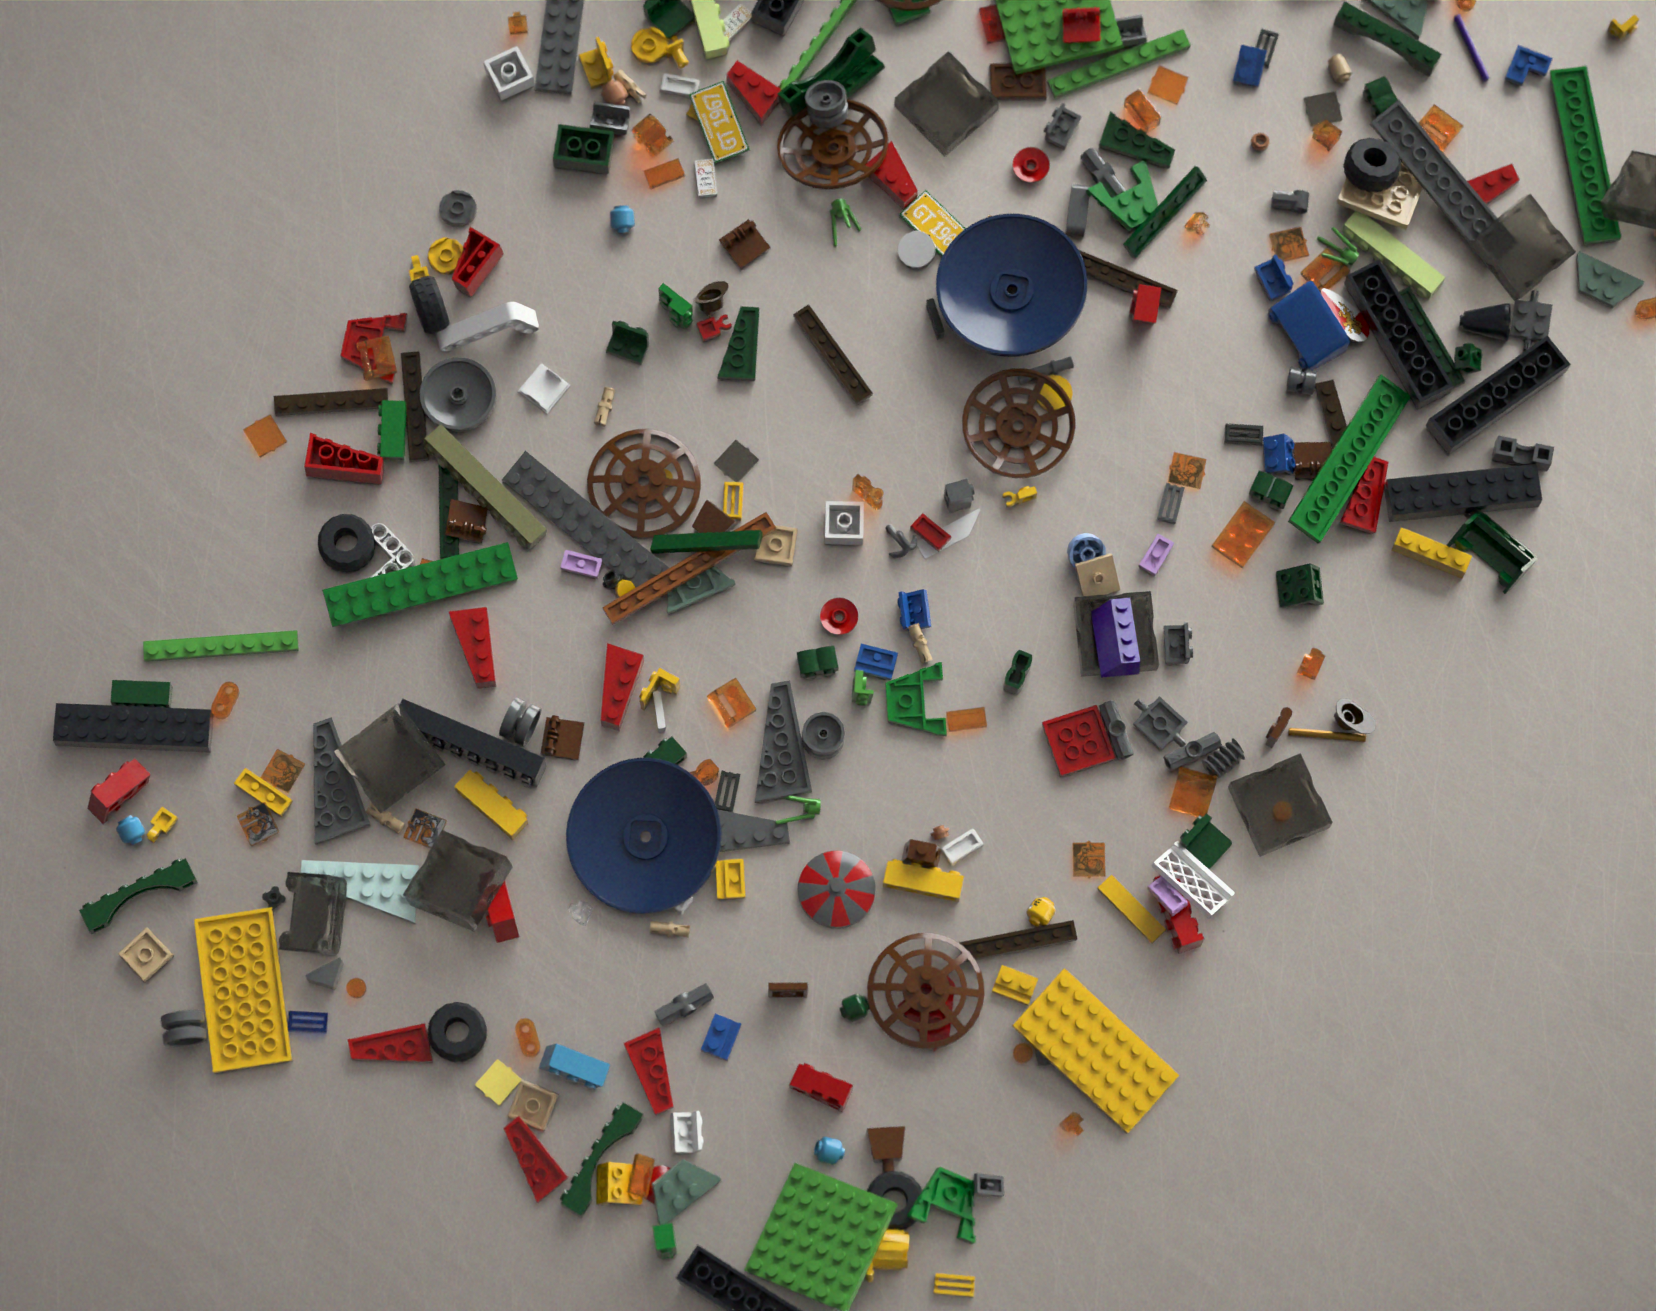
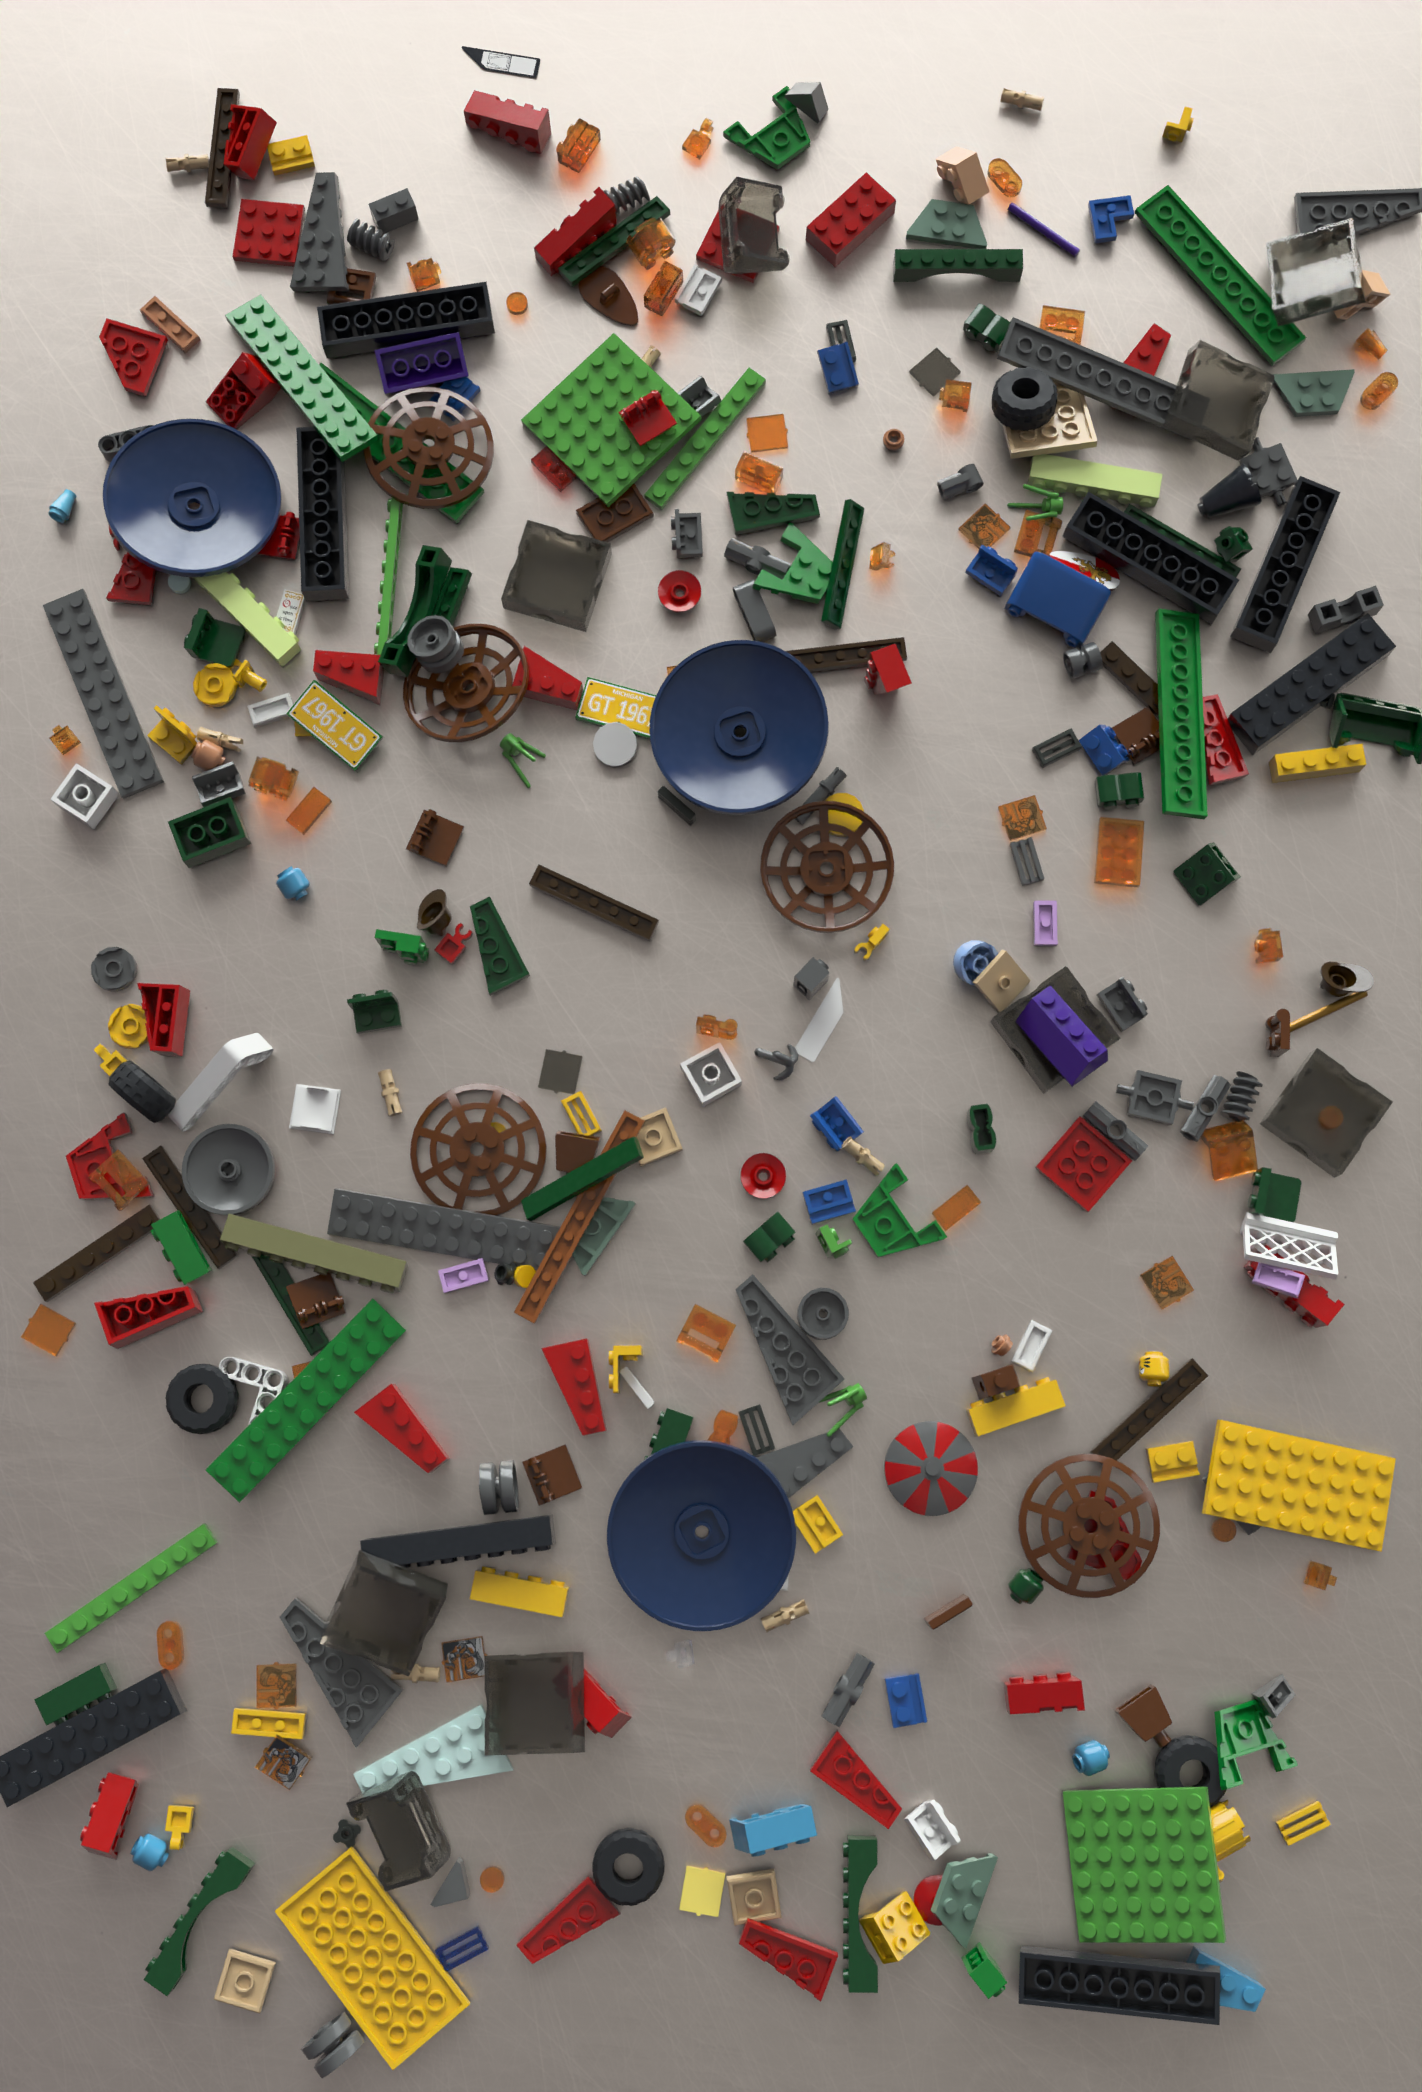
camera: 25 degrees left, 5 degrees up
clear orange tile [627,1153,655,1198] -> none
white tile [695,159,717,198] -> none
red tile [910,513,951,552] -> none
yellow tile [1097,874,1166,944] -> none
tan brick [1328,54,1352,83] -> none

